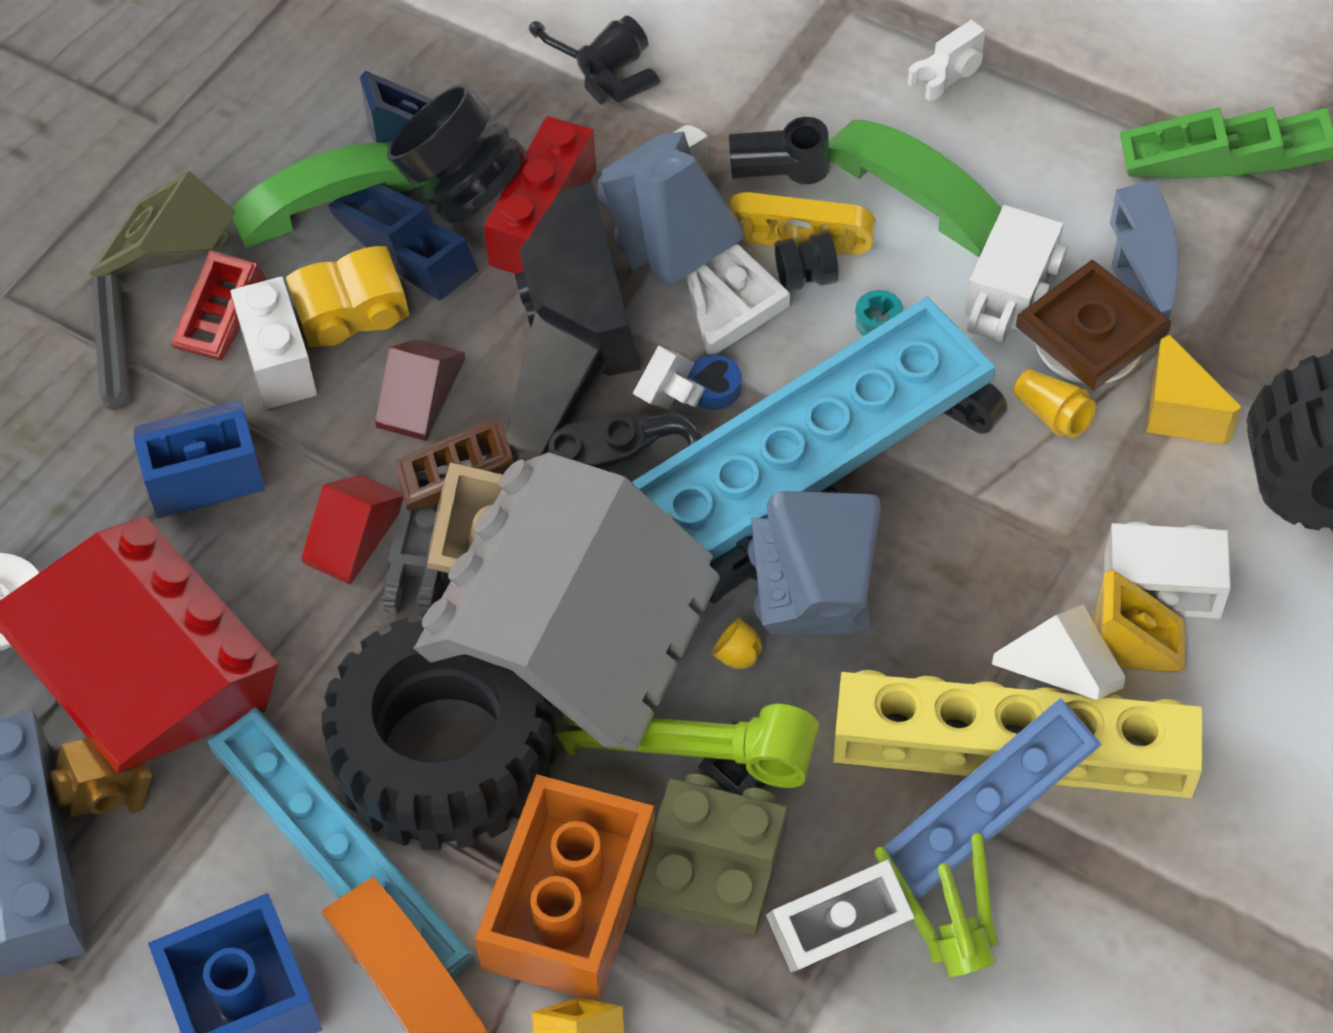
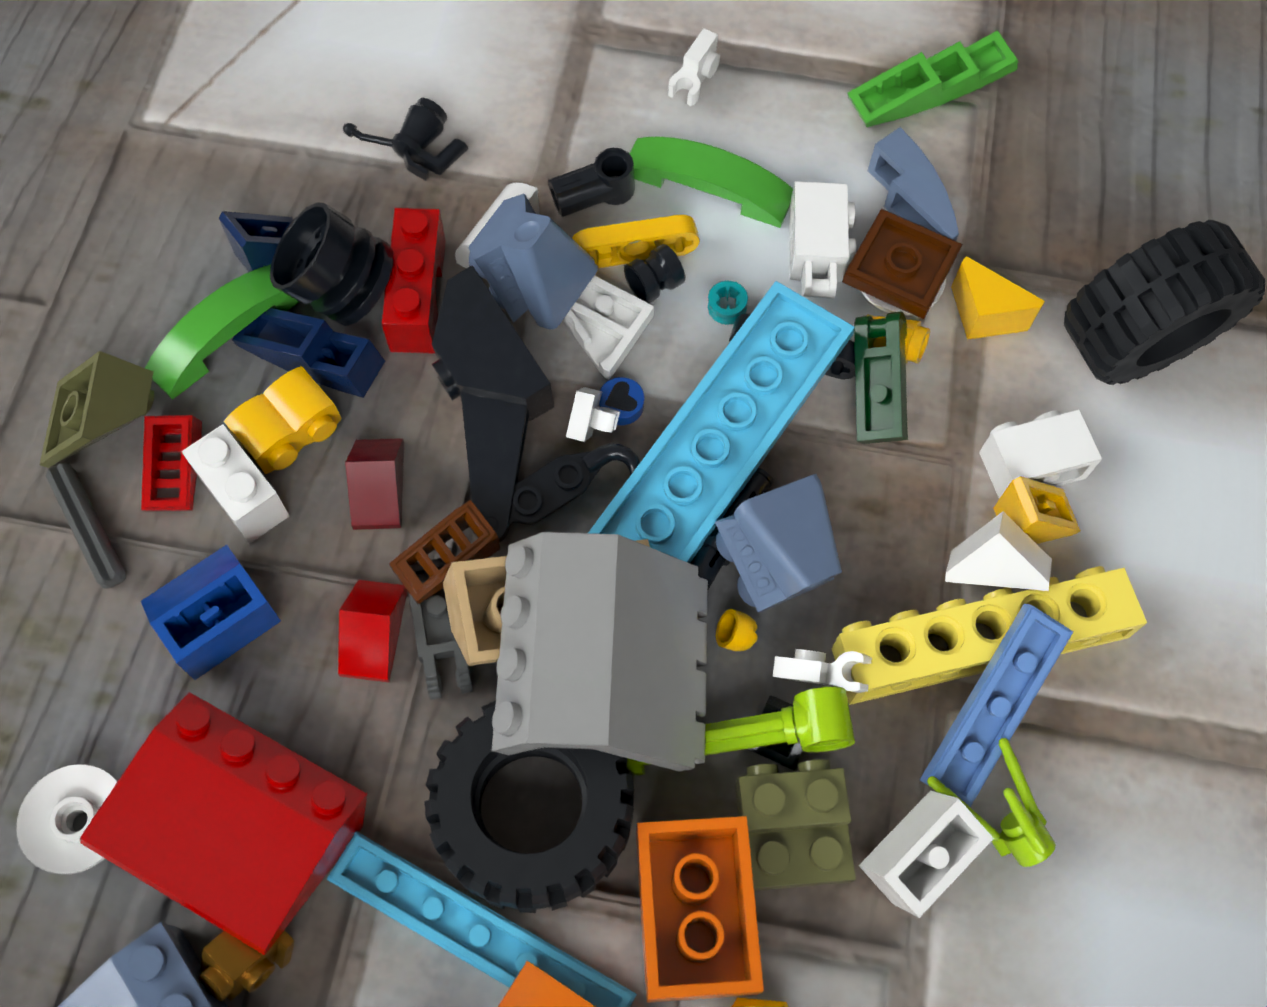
camera: 25 degrees left, 10 degrees up
none -> white plate [773,649,872,693]
none -> dark green plate [854,311,908,444]

